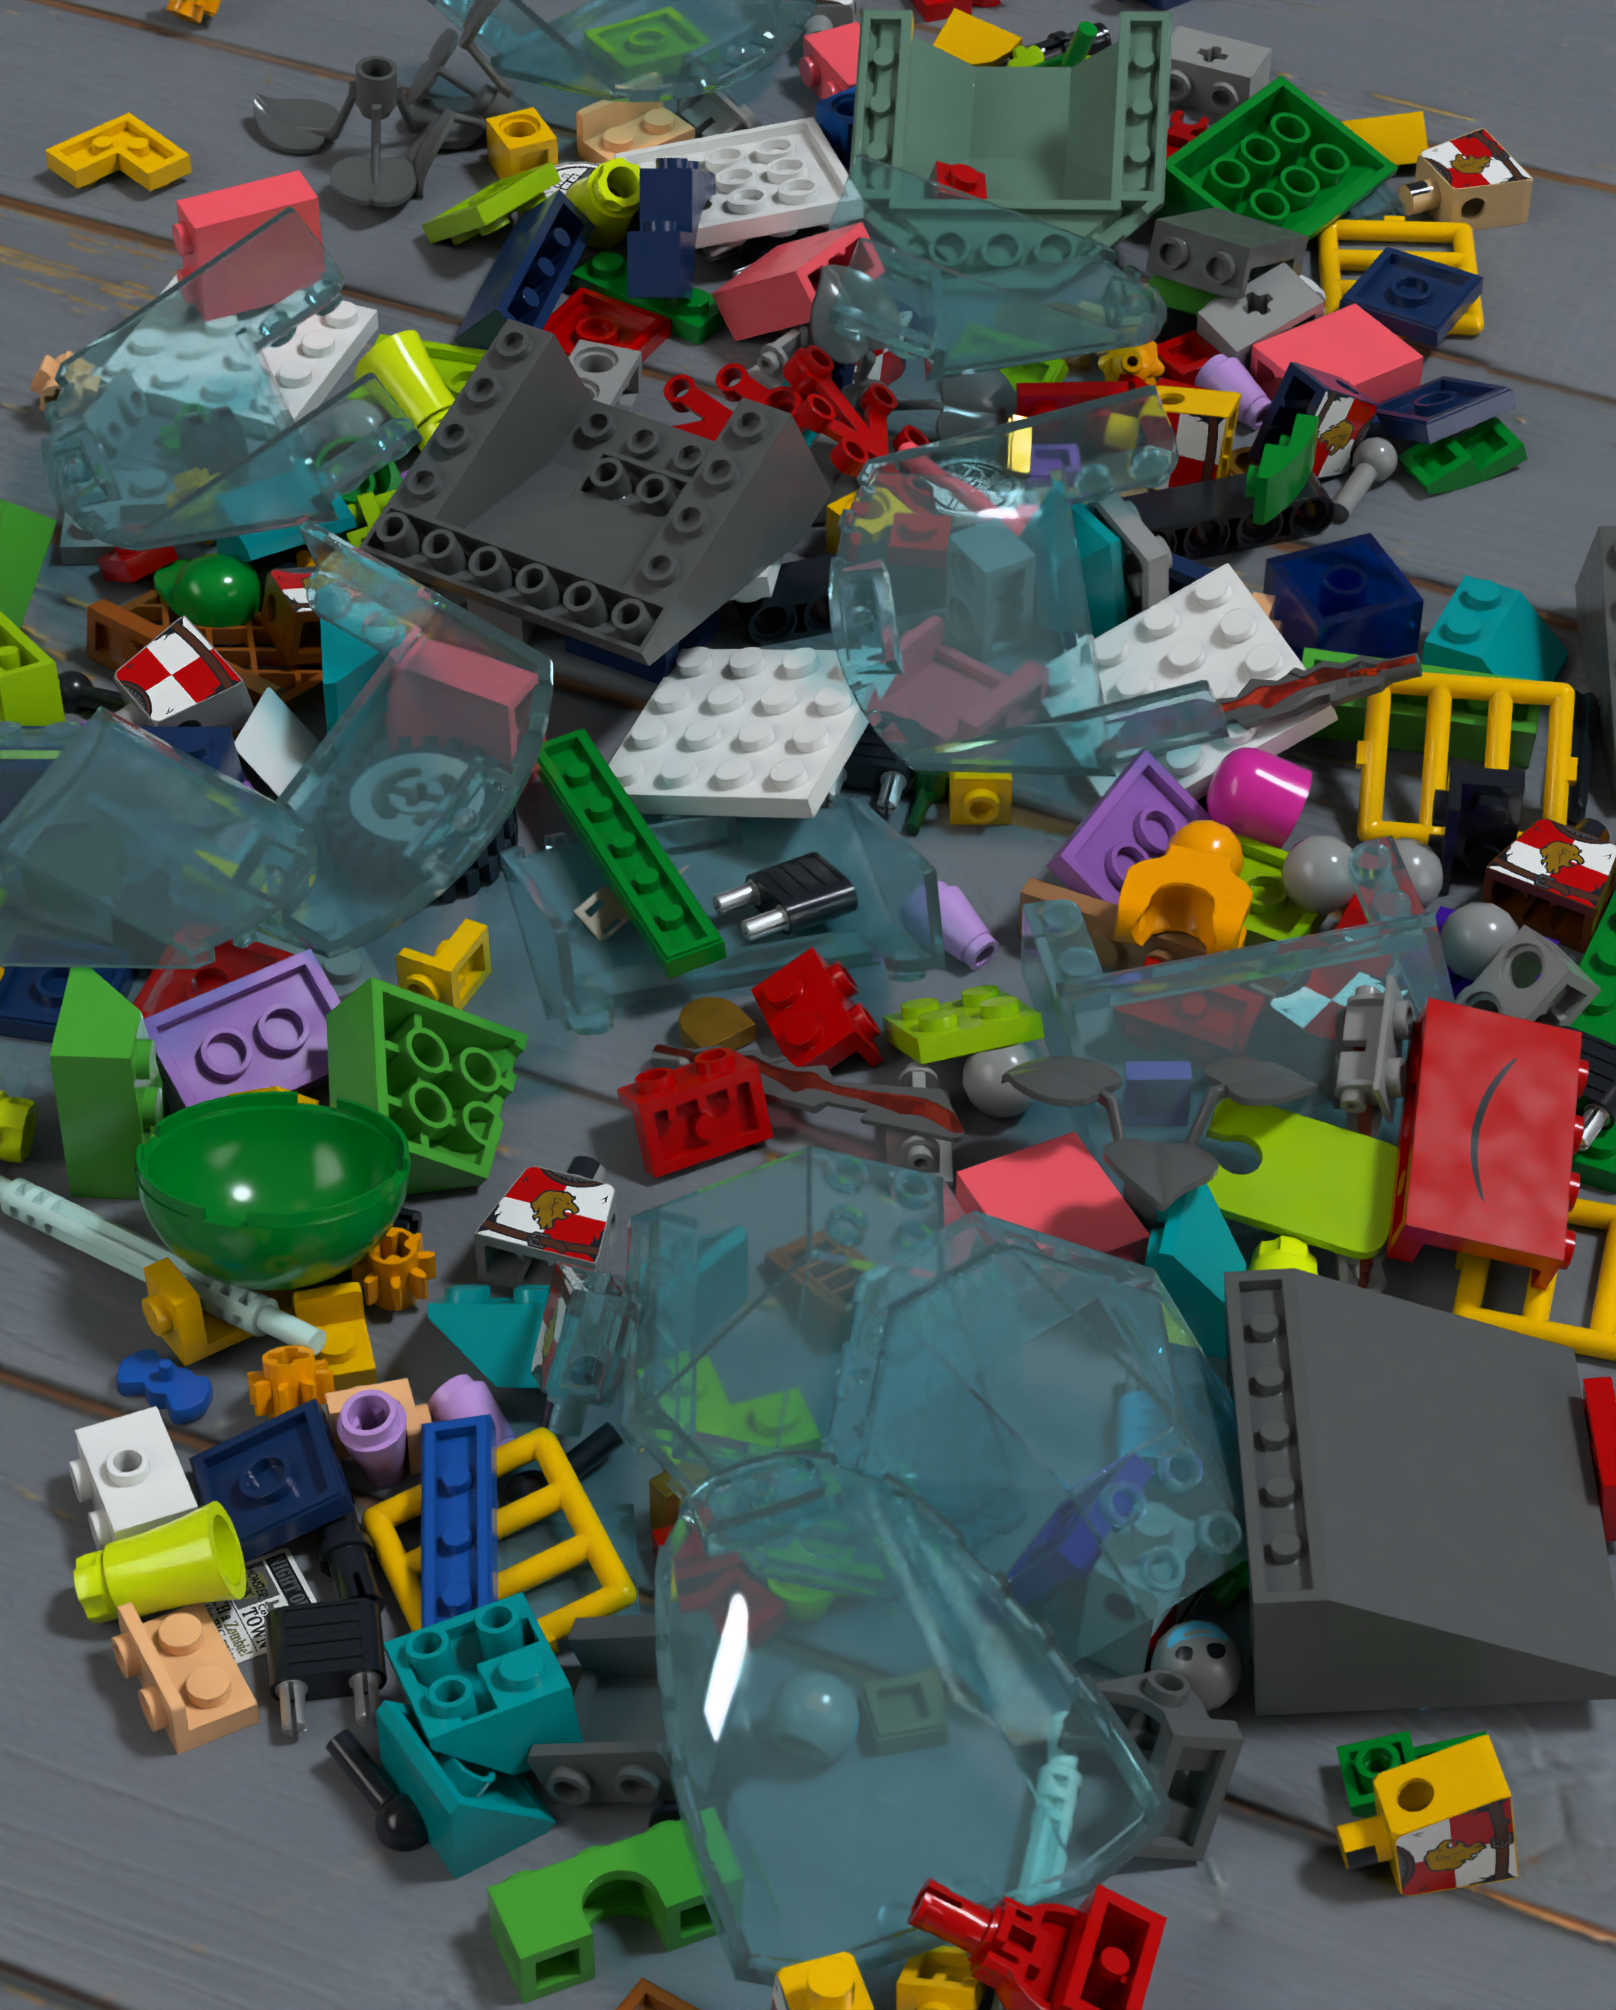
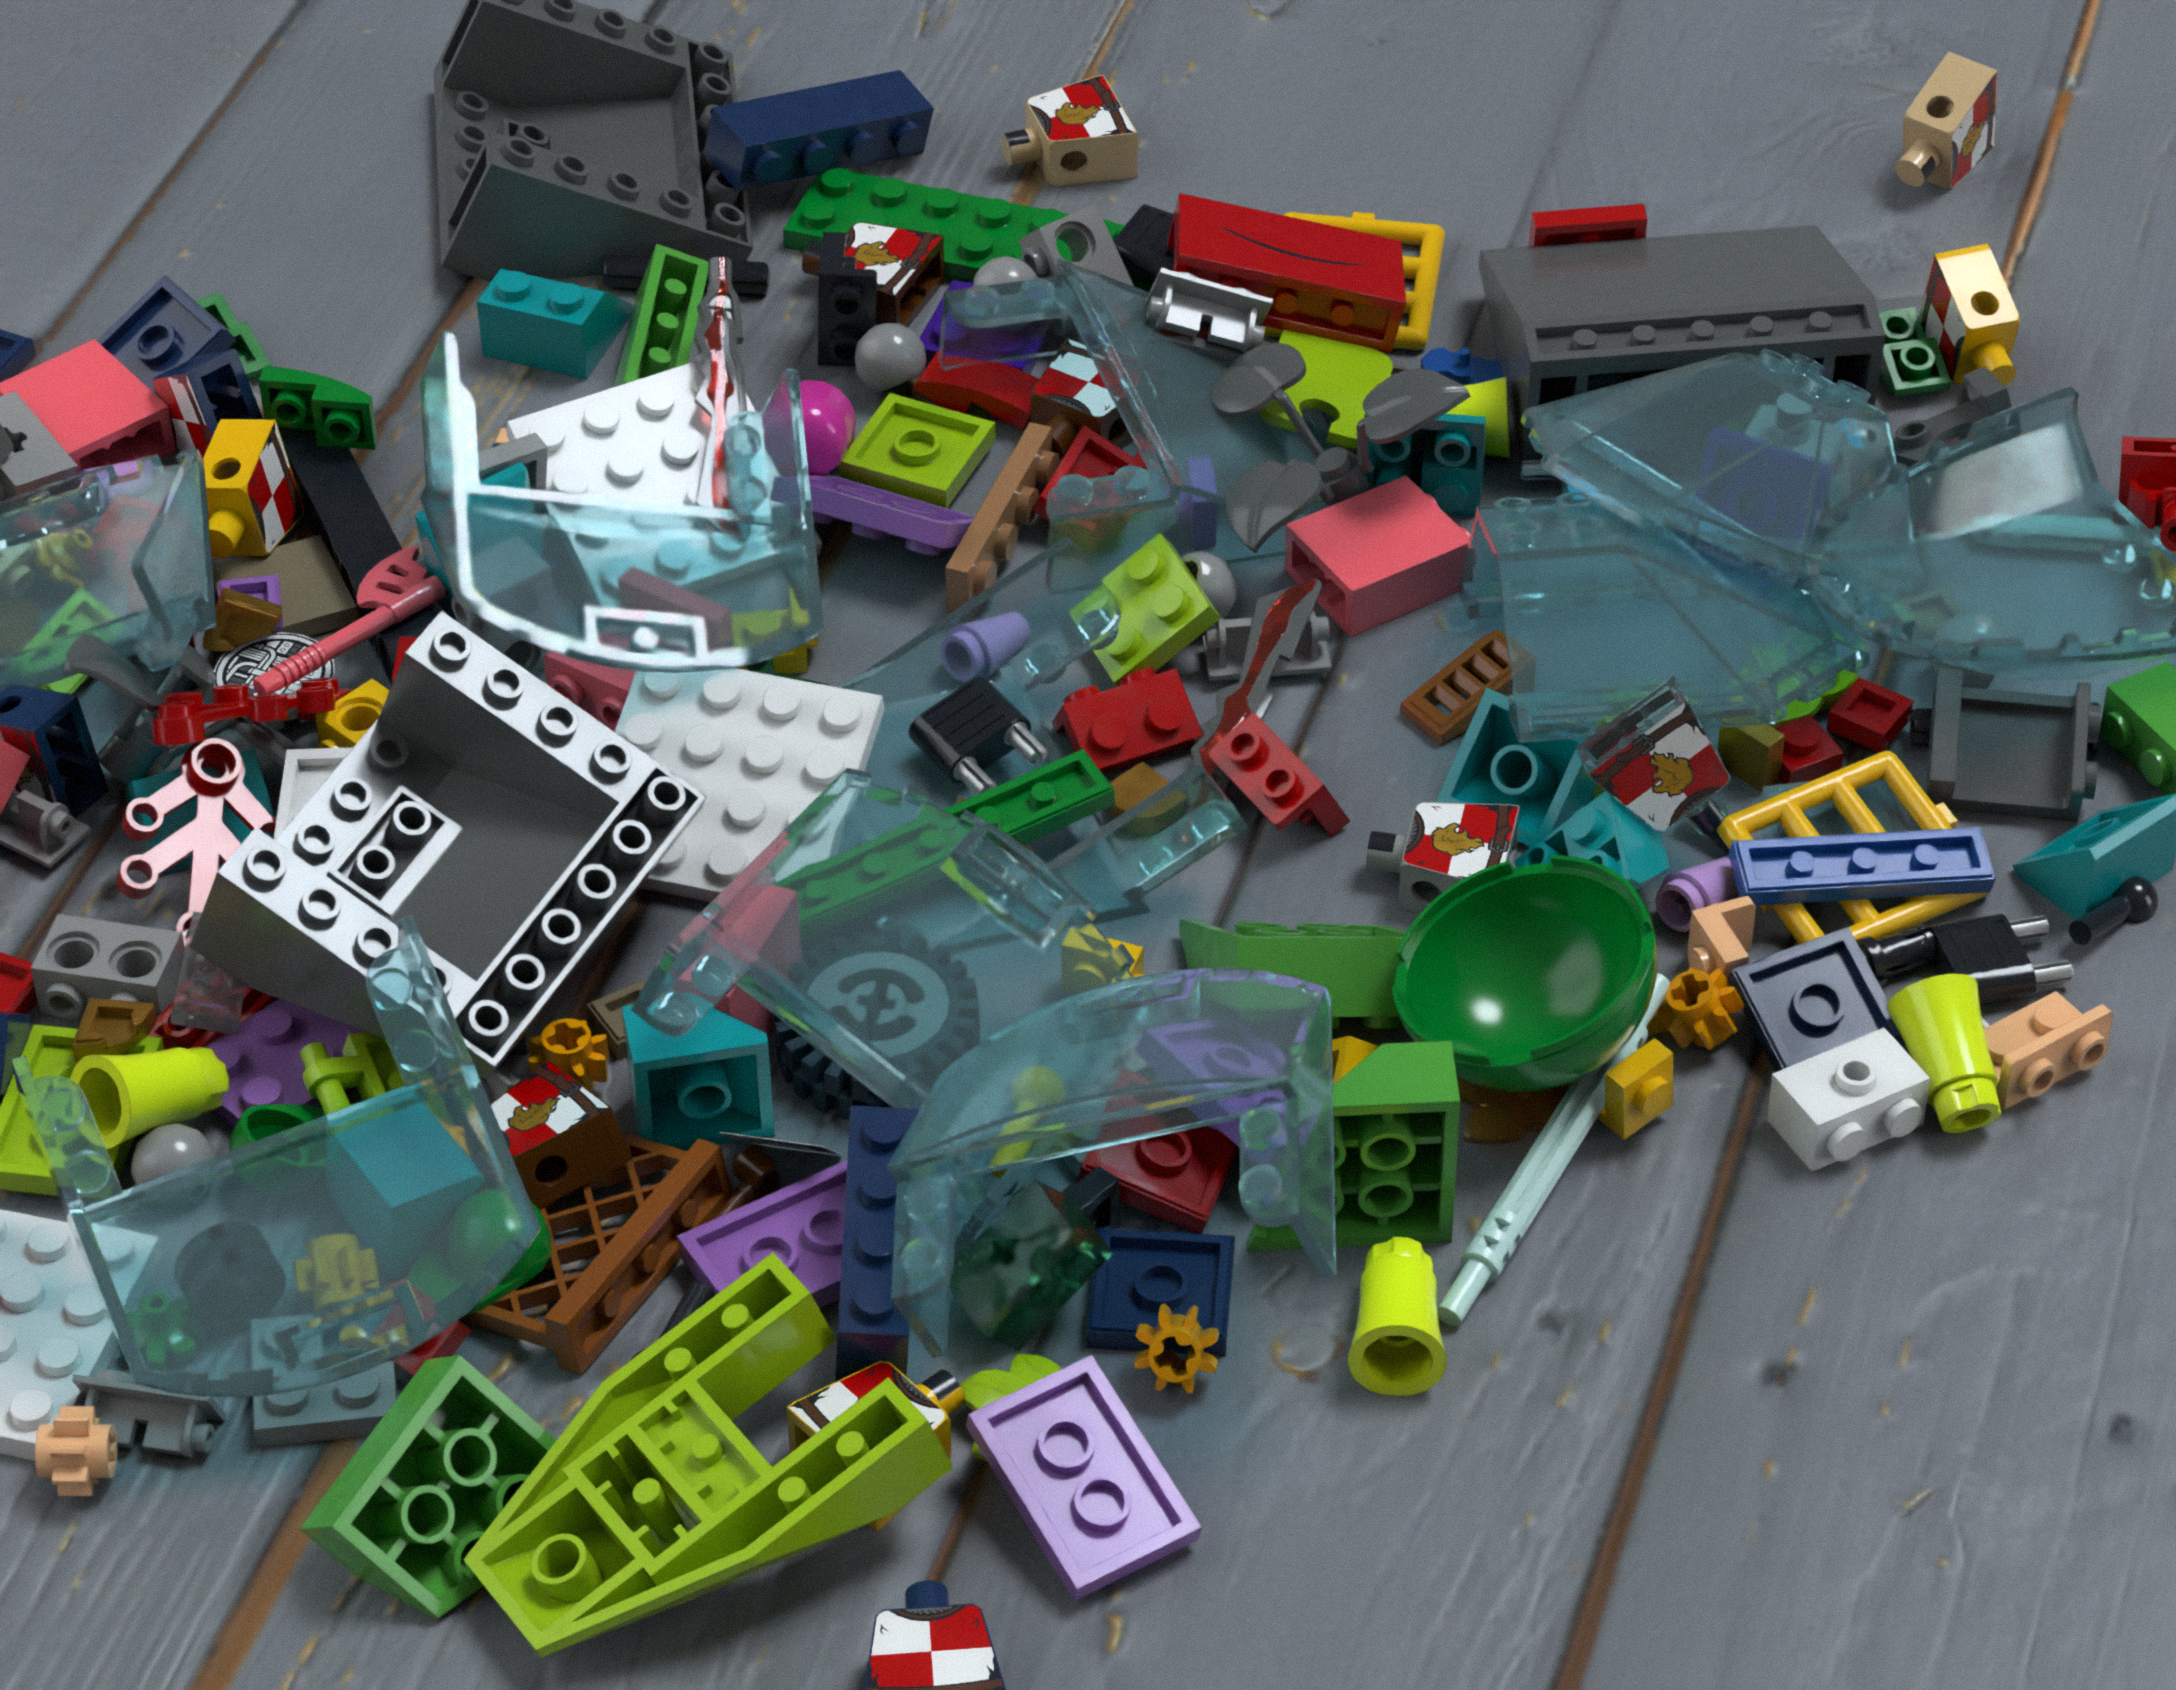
camera: 95 degrees left, 0 degrees up
torso [100,615,254,732] -> none
blue piece [116,1349,213,1425] -> none
lavender cone [336,1389,407,1487] -> none
teal slope [383,1592,583,1776] -> none
light orange piece [1113,820,1253,967] -> none
clear blue brick [1263,532,1424,662] -> none
light grey piece [1281,835,1361,913] -> none
yellow bar [1355,672,1578,845] -> none

